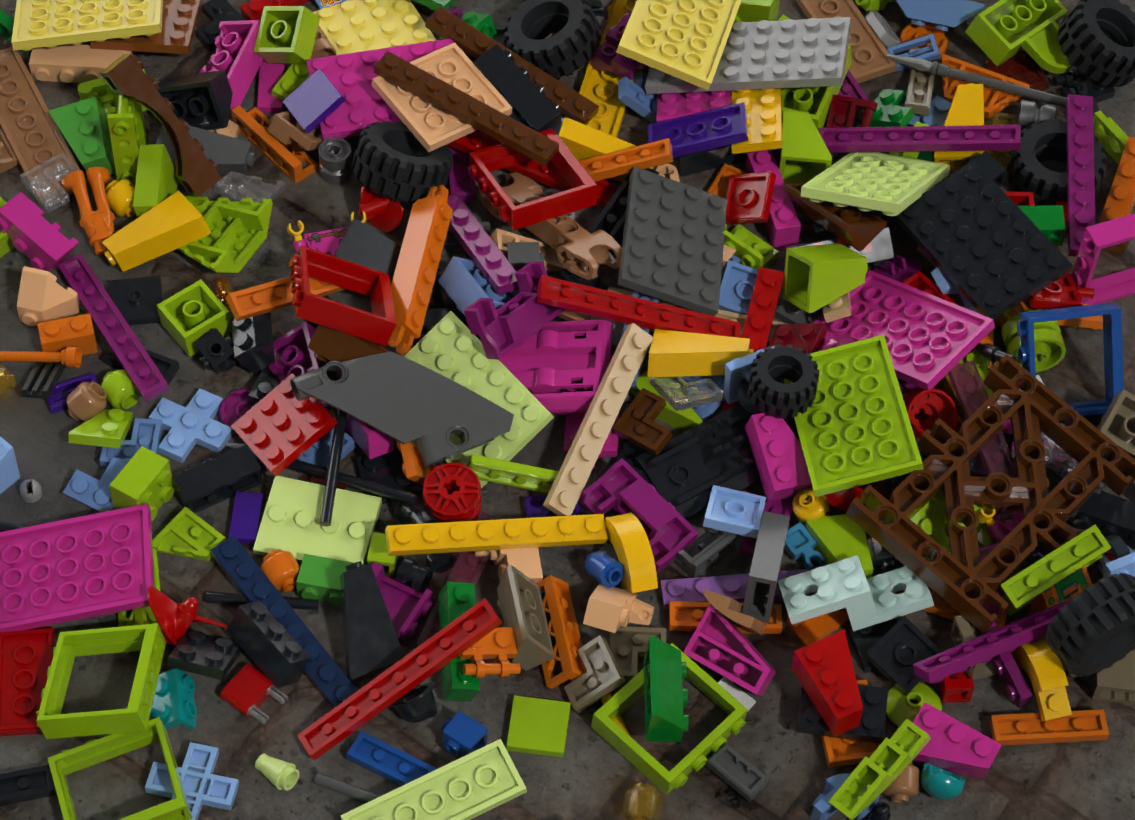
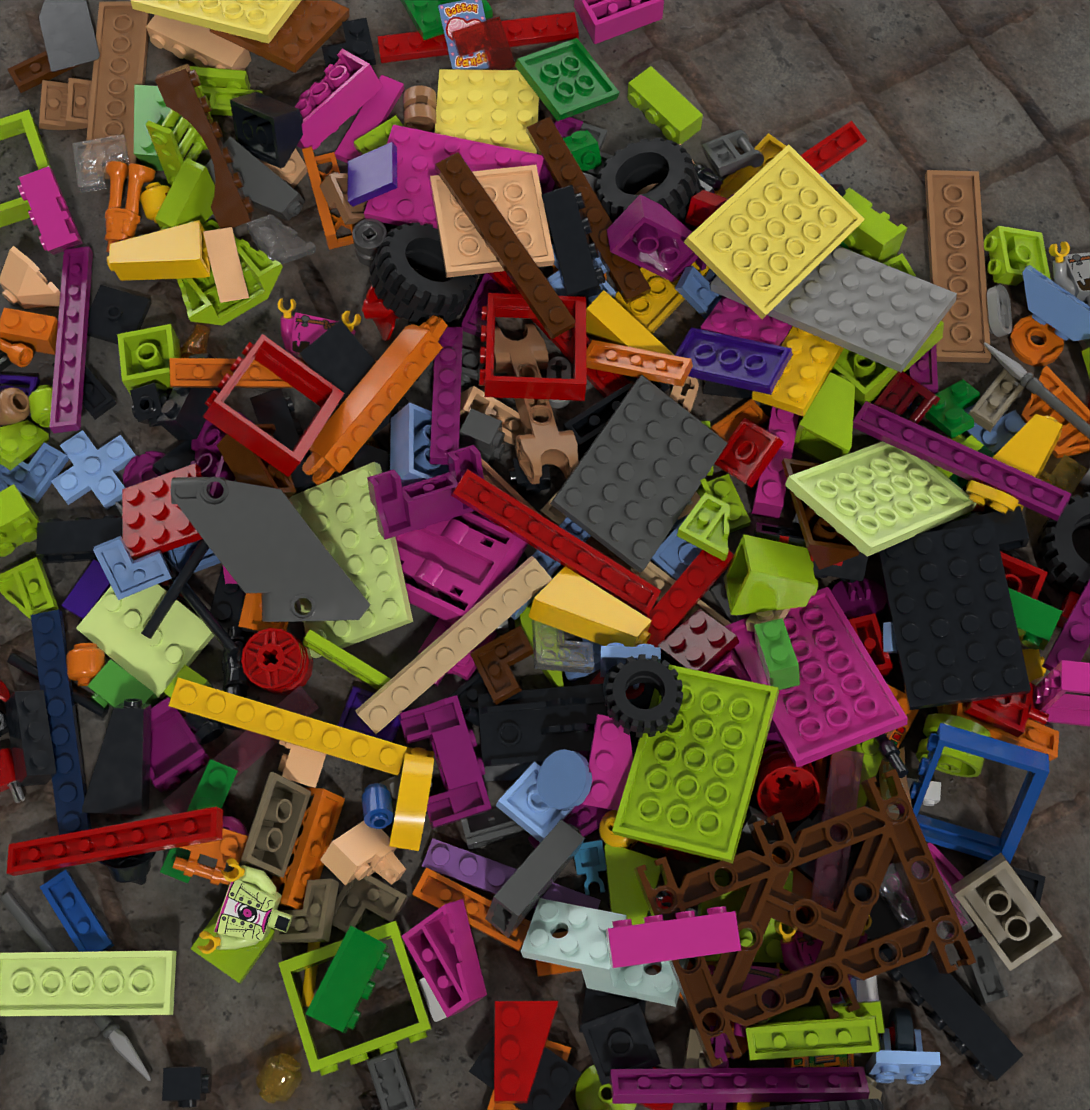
camera: 30 degrees right, 15 degrees up
lime brick [253,6,320,64] -> none
blue brick [441,710,488,757] -> none
medium nougat slope [703,589,766,635] -> none
medium blue tile [887,34,941,72] -> none
none -> medium blue plate [93,536,172,600]
none -> torso [197,858,293,954]
none -> light nougat sticker [203,227,249,303]
none -> medium blue tile [537,749,592,811]
none -> dark pink brick [606,906,741,968]
none -> magenta slope [607,194,699,283]
none -> lime wing [677,492,730,561]
none -> red panel [685,190,726,227]
none -> bright green brick [754,618,800,690]
none -> yellow plate [966,480,1019,514]

